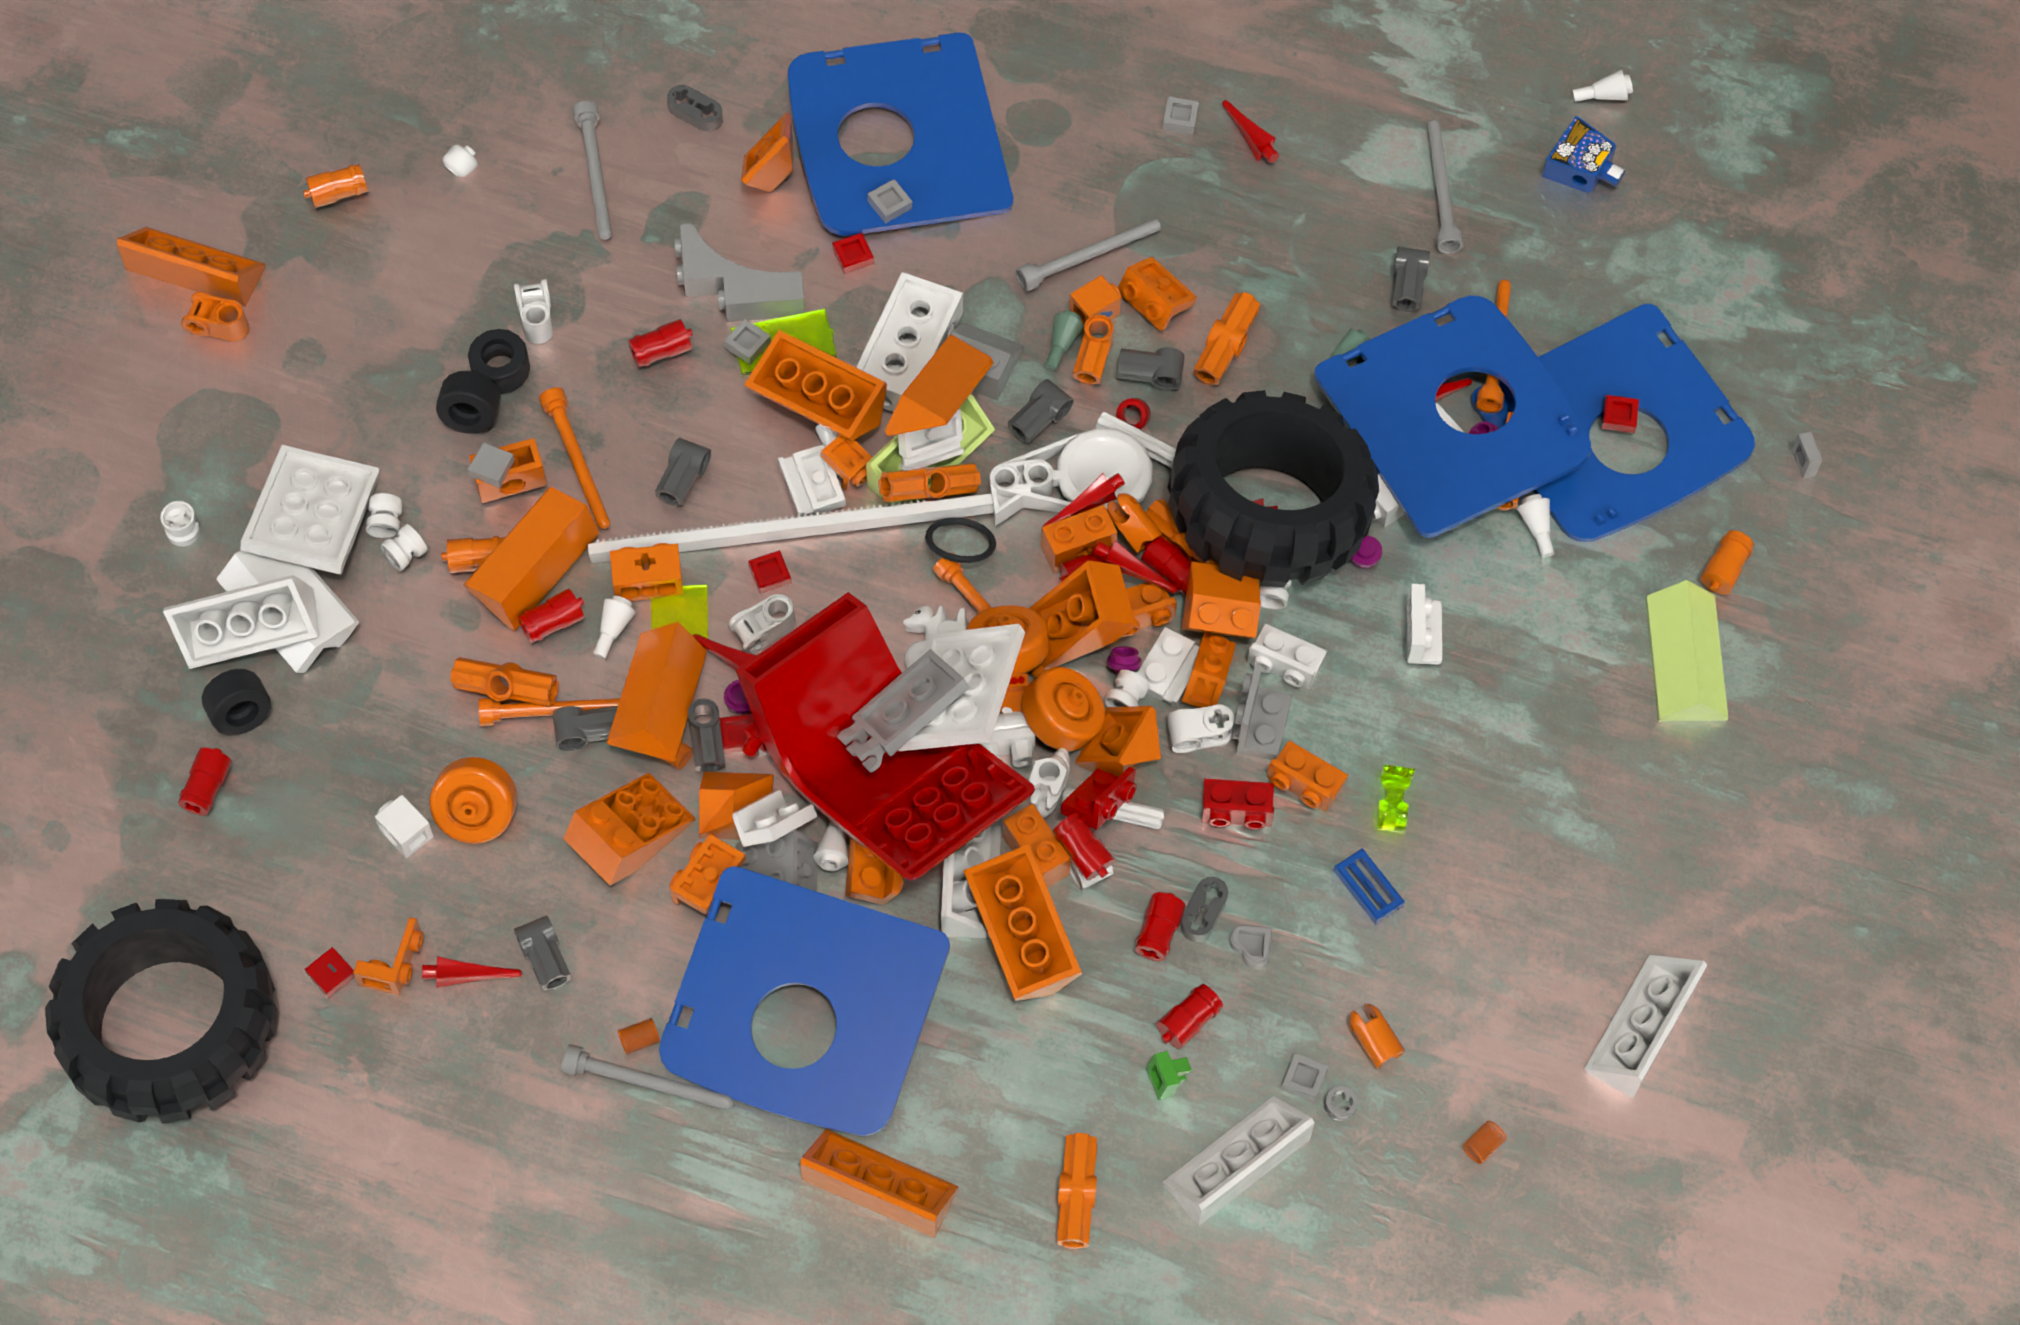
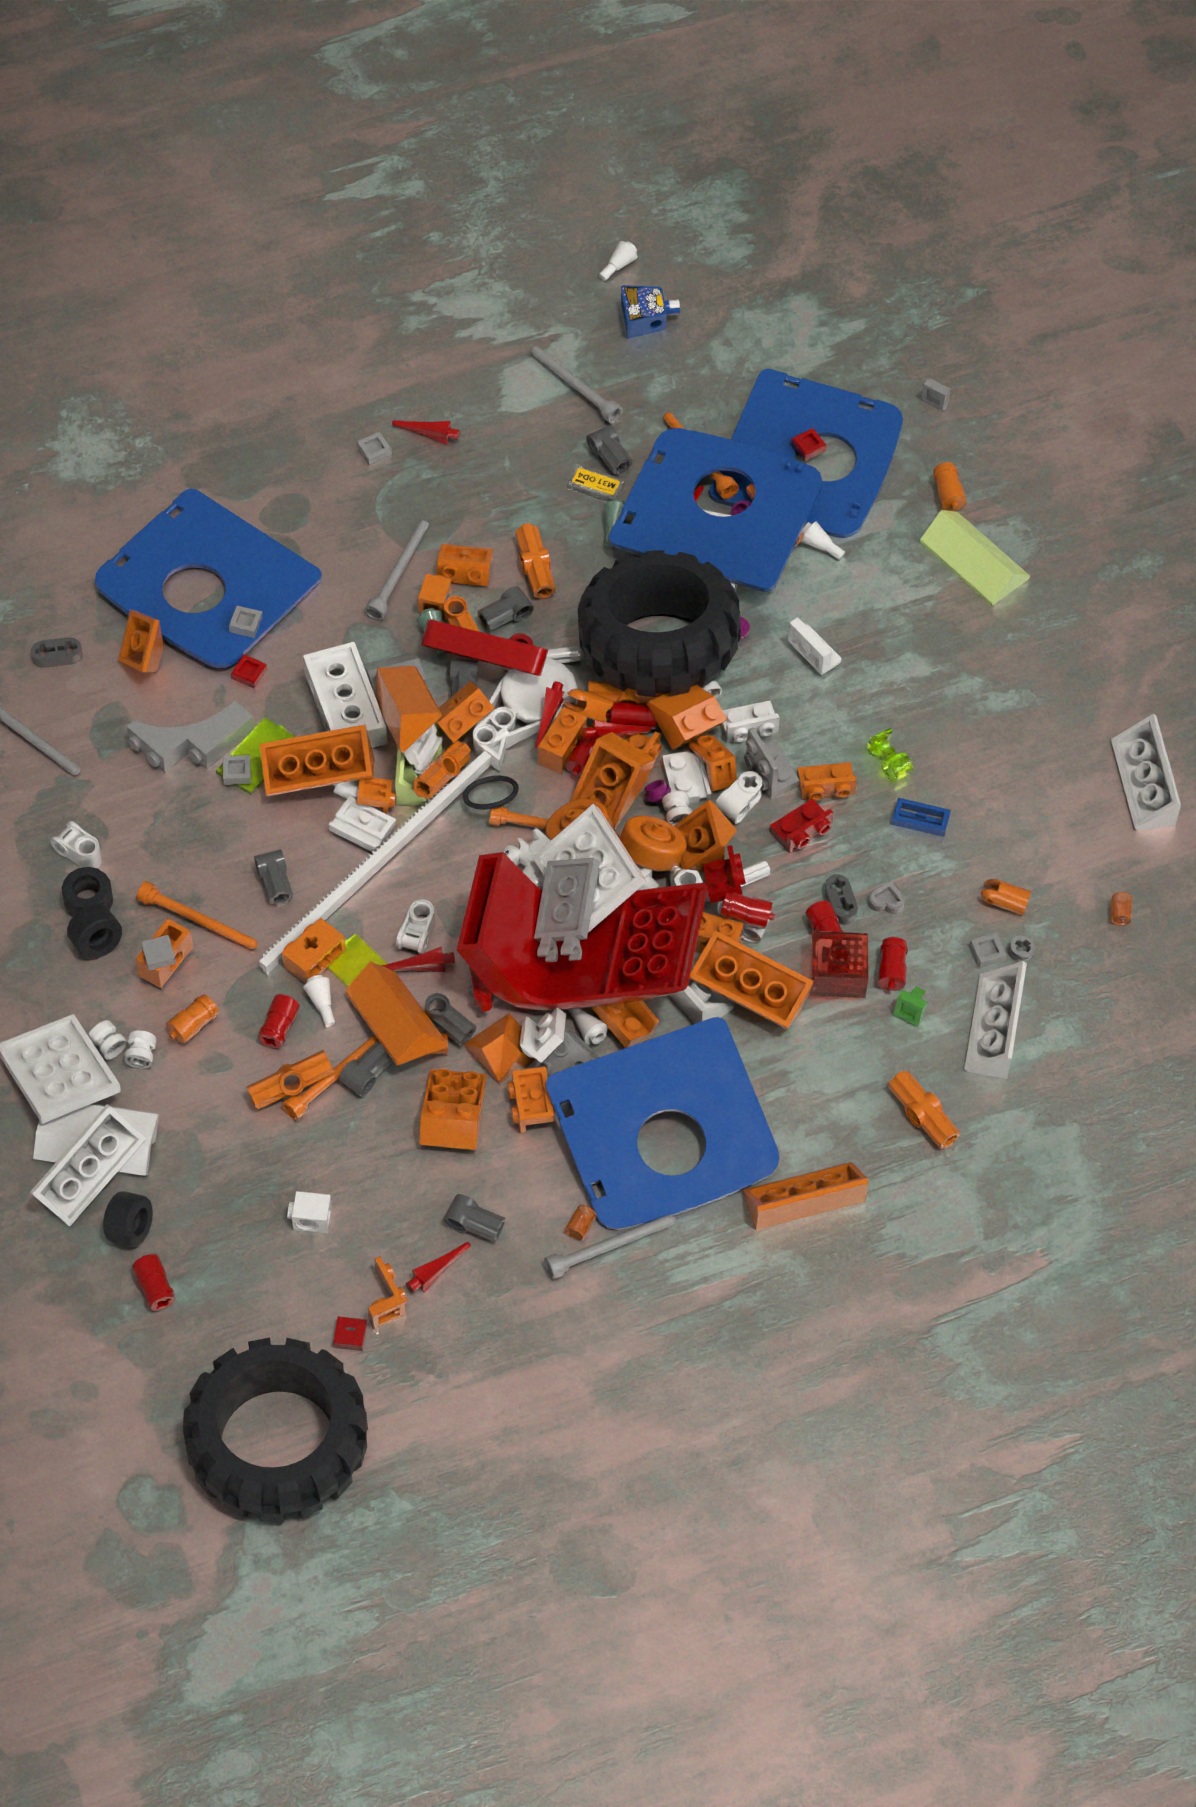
camera: 40 degrees left, 5 degrees down
orange wheel [429,757,517,844] -> none
orange slope [463,487,600,632] -> none
red piece [628,319,693,368] -> none
red tile [720,714,754,754] -> none
magenta plate [724,680,751,714] -> none
red tile [748,550,792,594] -> none
none -> red beam [421,619,548,676]
none -> orange brick [435,681,494,743]
none -> tile [567,464,625,502]
none -> clear red slope [810,931,869,998]

